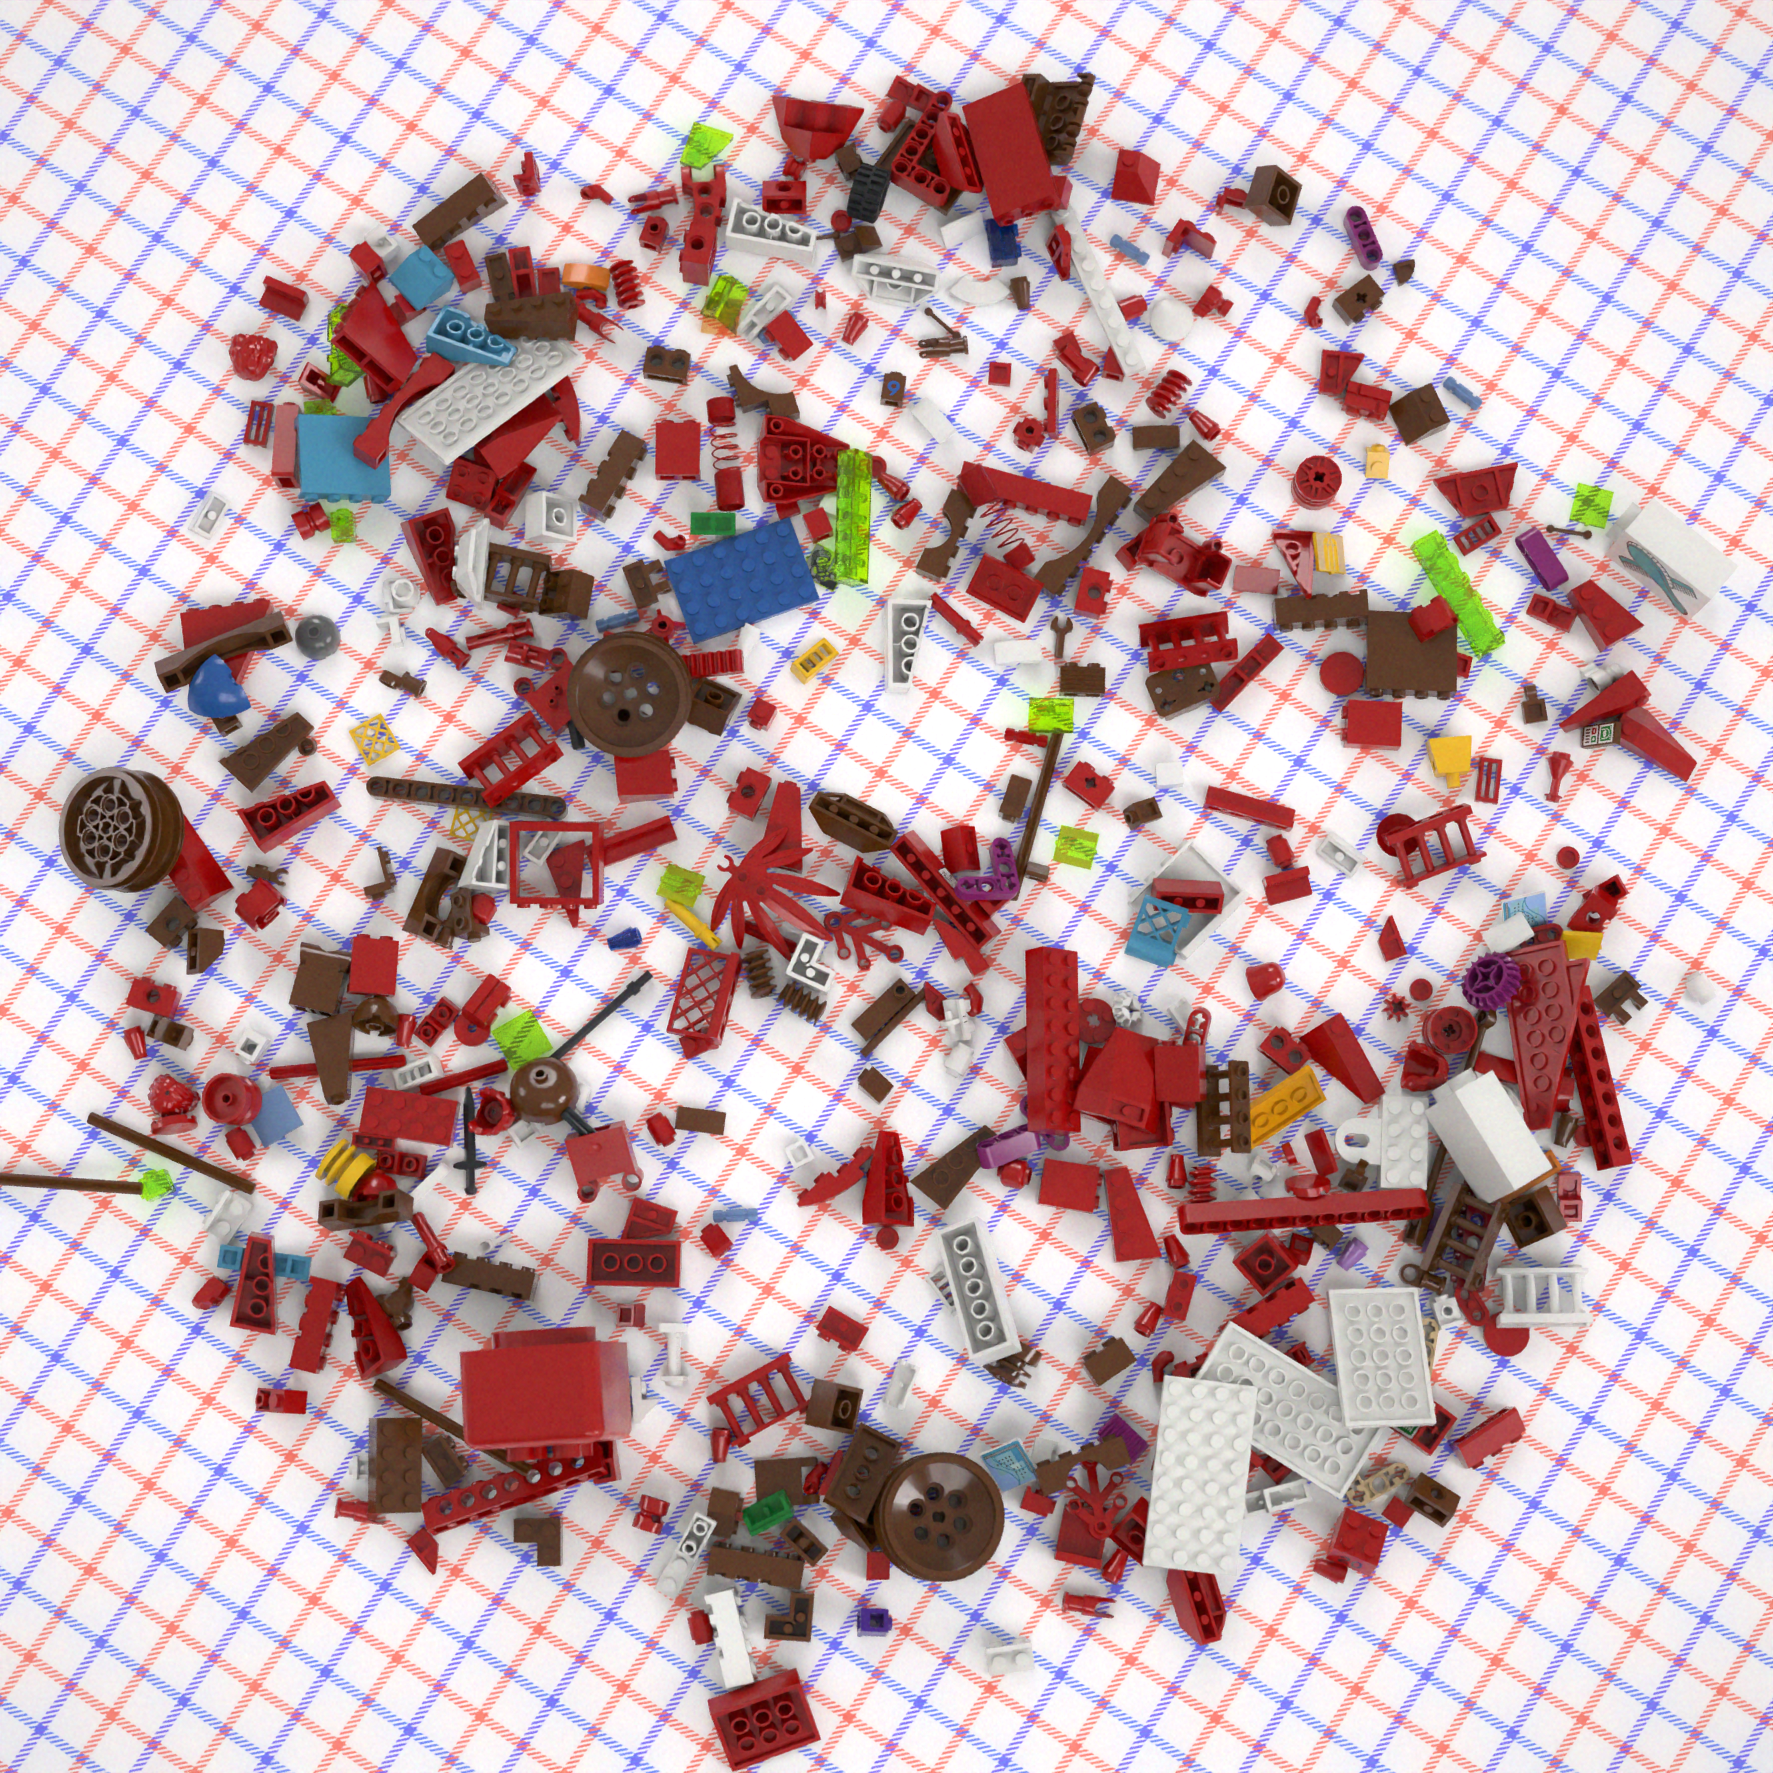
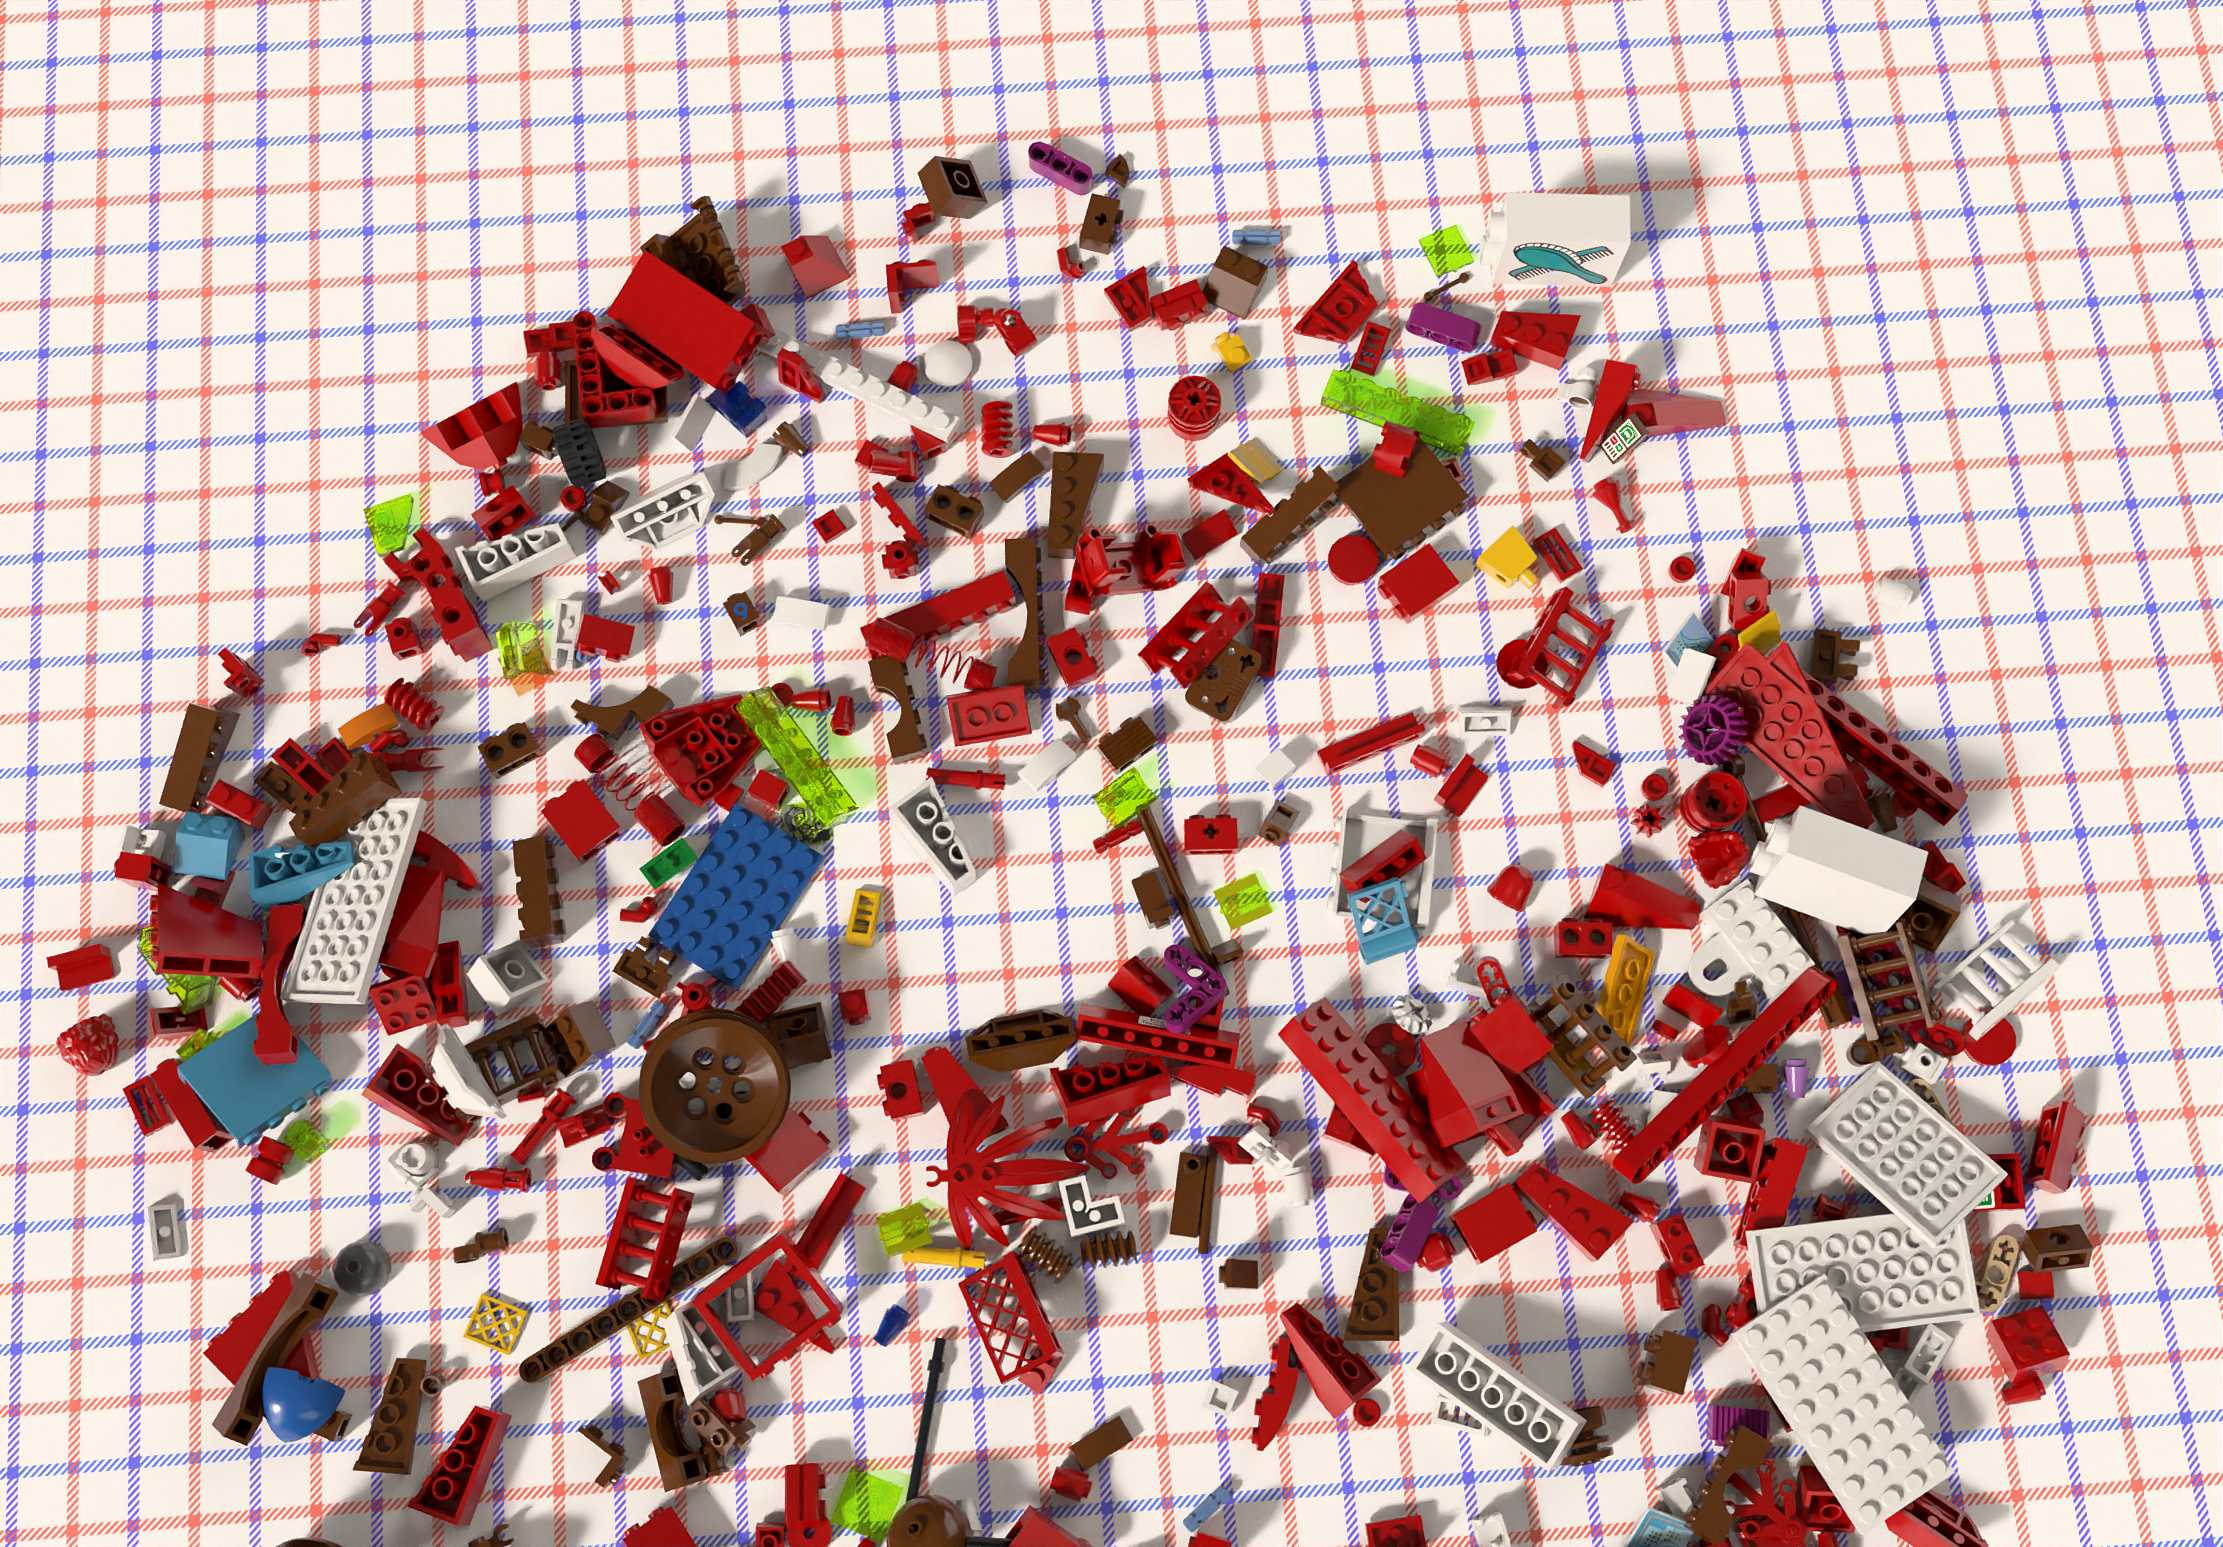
camera: 35 degrees left, 5 degrees down
none -> red piece [993,308,1038,357]

